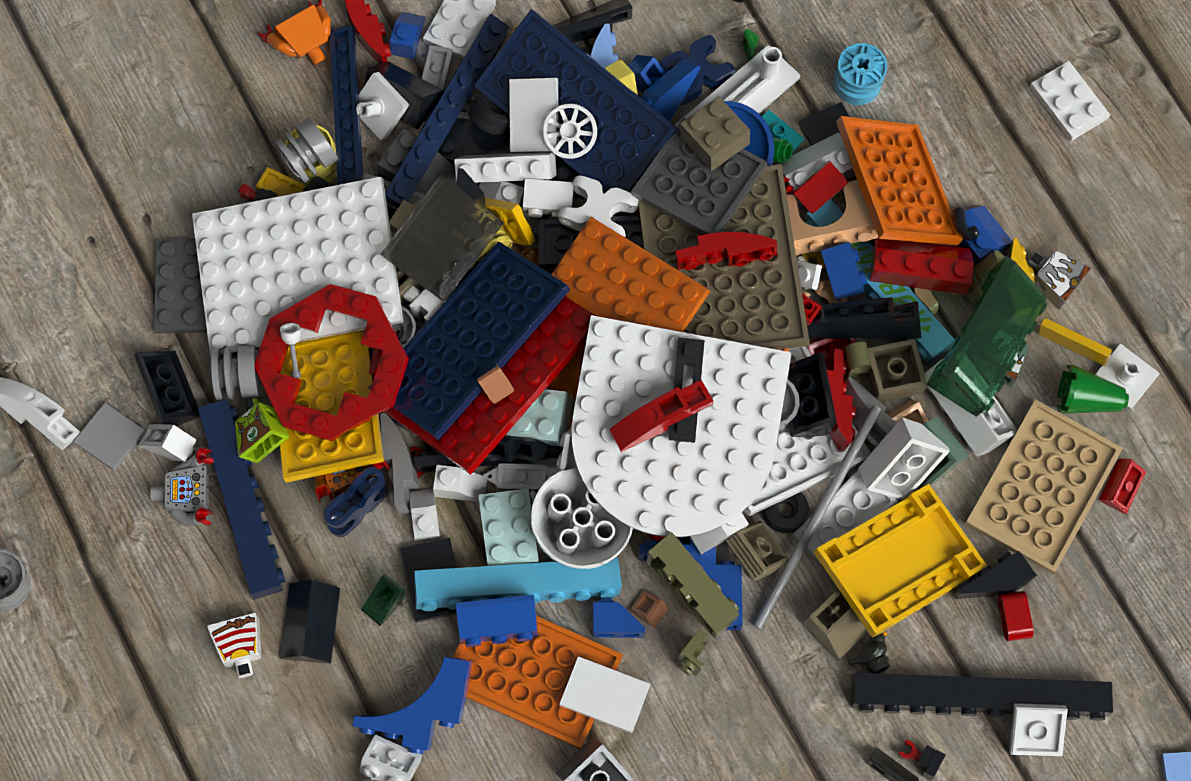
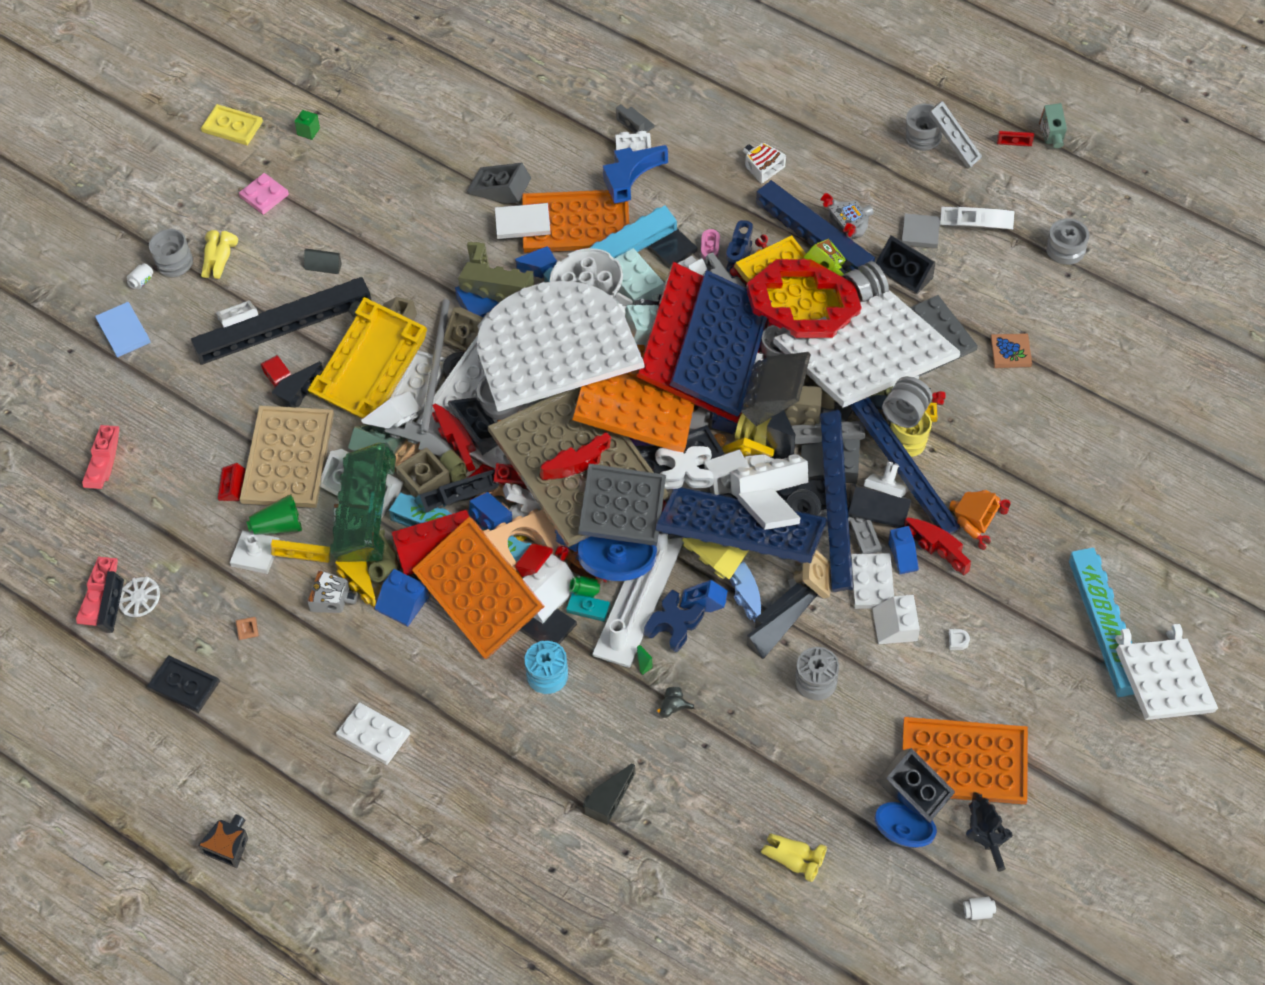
camera: 160 degrees right, 15 degrees down
white slope [138,424,196,462] -> none
white hinge [280,323,301,379] -> none
black slope [280,580,341,664] -> none
clear green slope [361,573,406,626] -> none
blue slope [456,595,537,647] -> none
nougat slope [477,366,514,404] -> none
white wheel [543,104,597,159] -> none
red slope [609,380,714,452] -> none
blue slope [641,58,701,121] -> none
black container [669,337,705,443] -> none
dark tan brick [680,96,750,171] -> none
black piece [898,740,946,781] -> none
black arm [952,208,979,241] -> none
none -> nougat slope [236,617,259,640]
none -> bright pink plate [701,229,720,260]
none -> nougat tile [991,334,1032,368]

